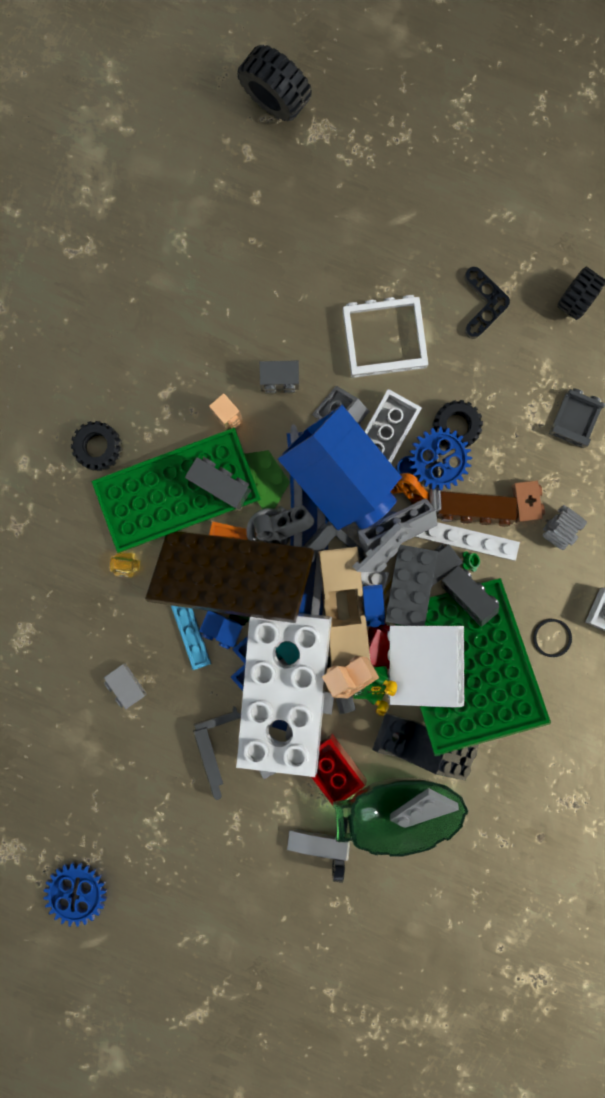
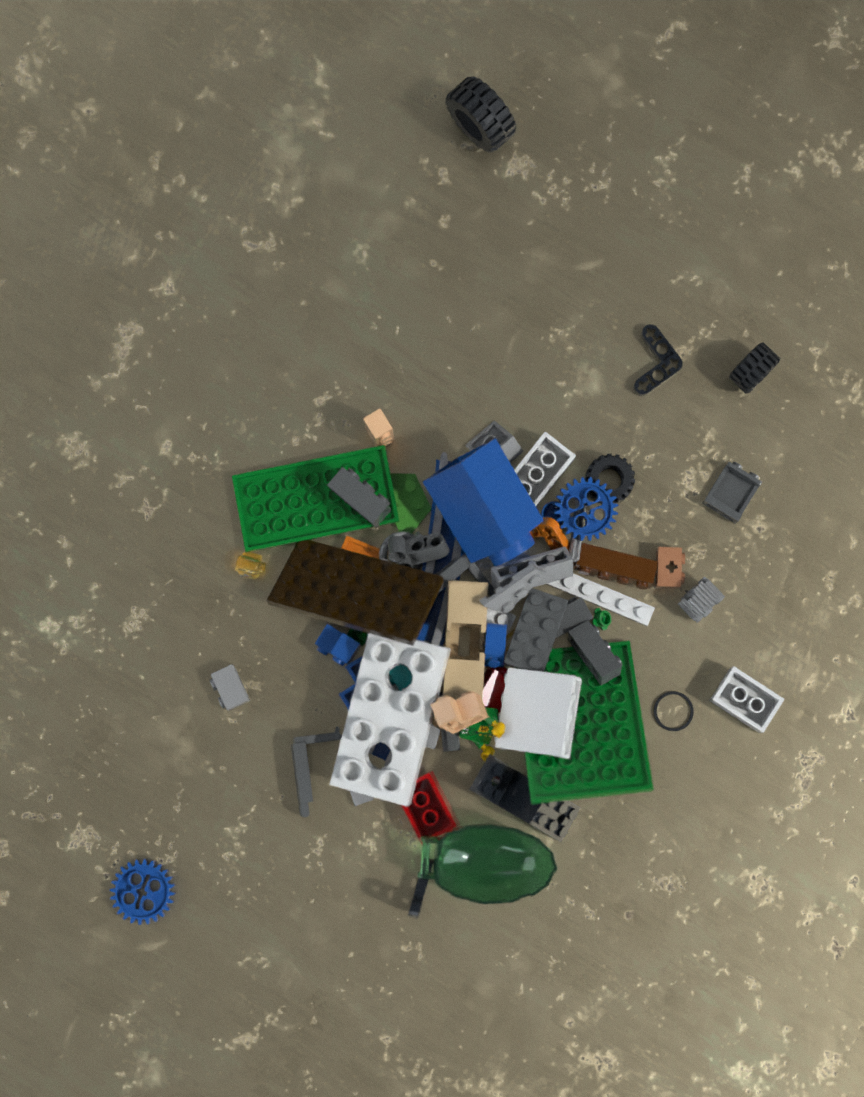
camera: 15 degrees right, 5 degrees down
black tyre [71,421,122,471] -> none
medium azure tile [171,605,212,670] -> none
dark grey brick [259,360,299,394] -> none
light grey slope [287,829,350,861] -> none
white window [343,295,428,378] -> none
light grey wing [390,788,459,828] -> none

